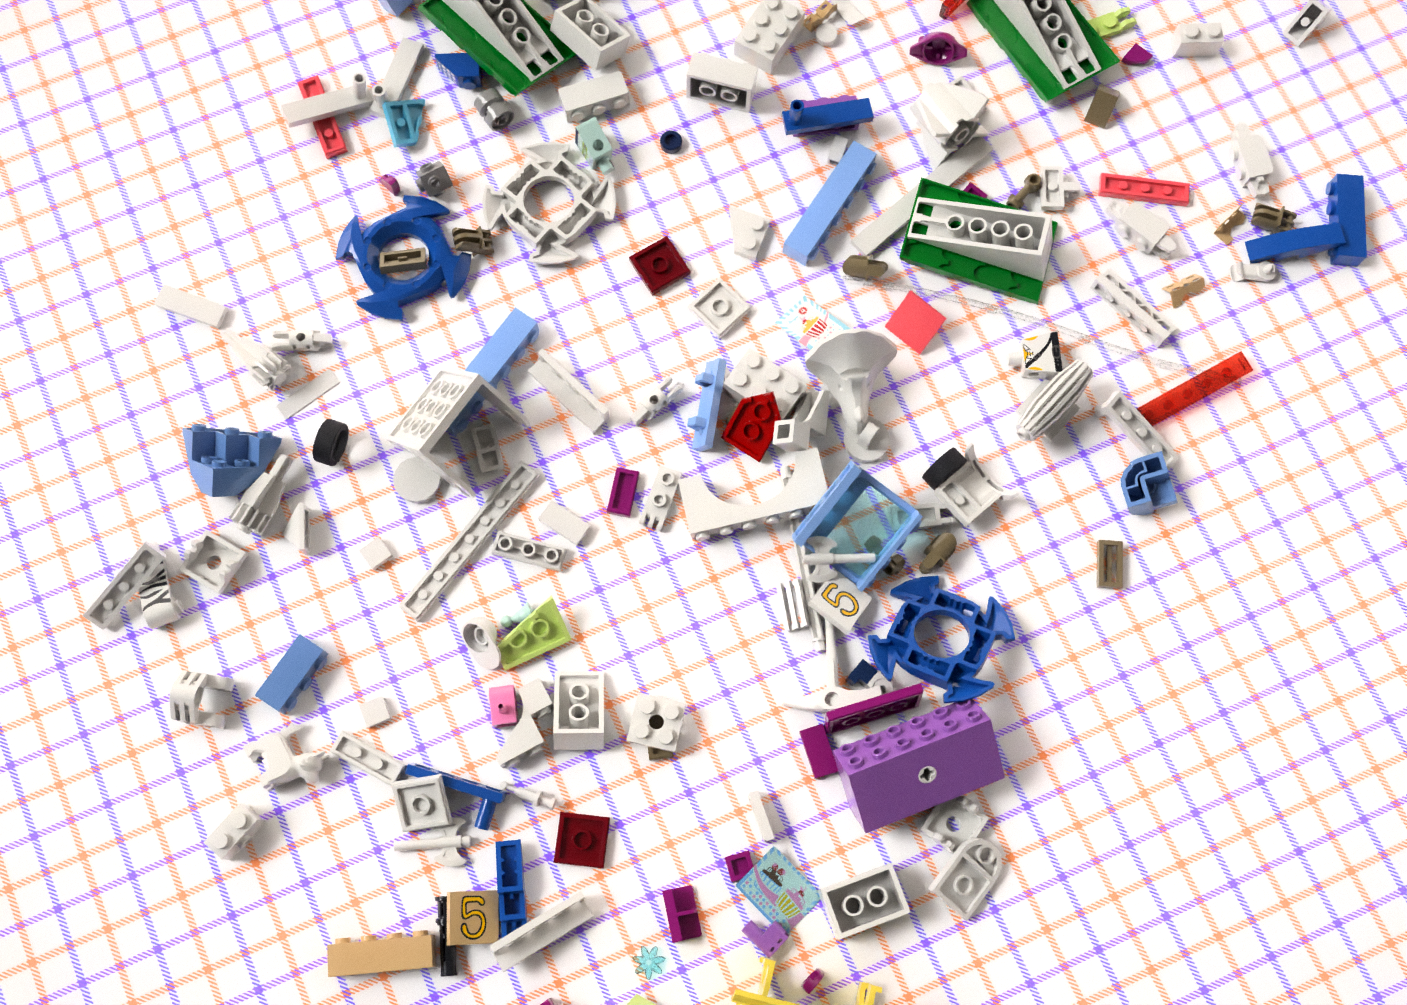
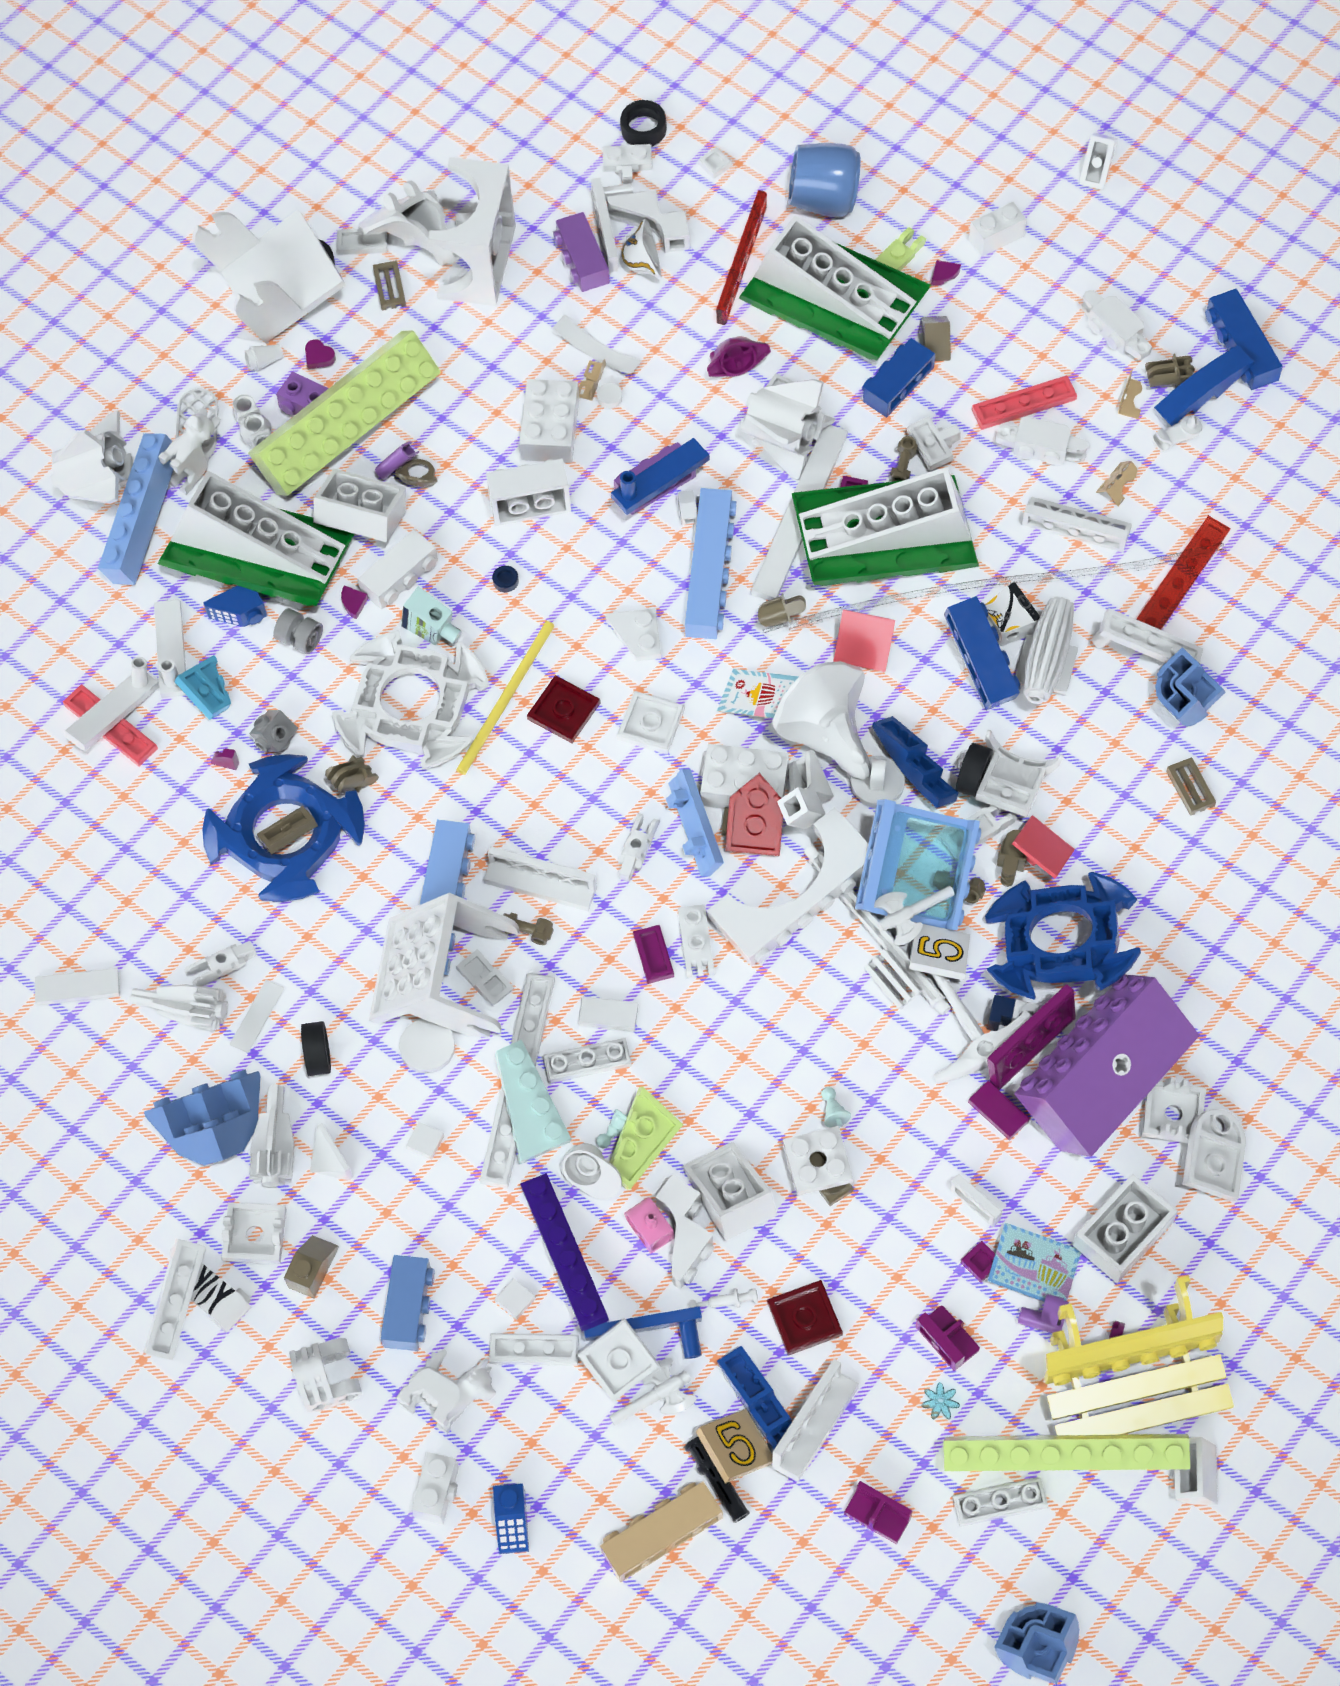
camera: 20 degrees left, 10 degrees down
none -> dark tan slope [284,1235,339,1299]
none -> magenta tile [341,585,368,619]
none -> medium lavender piece [375,441,419,479]
none -> dark tan piece [395,459,438,487]
none -> light yellow piece [456,621,555,775]
none -> blue slope [493,1483,529,1555]
none -> light aqua wing [495,1040,572,1165]
none -> dark tan bar [503,912,554,946]
none -> dark purple plate [520,1173,609,1332]
none -> light aqua piece [821,1086,851,1128]
none -> blue brick [862,338,935,418]
none -> blue slope [872,716,959,808]
none -> blue brick [944,596,1021,711]
none -> coral piece [1012,815,1075,879]

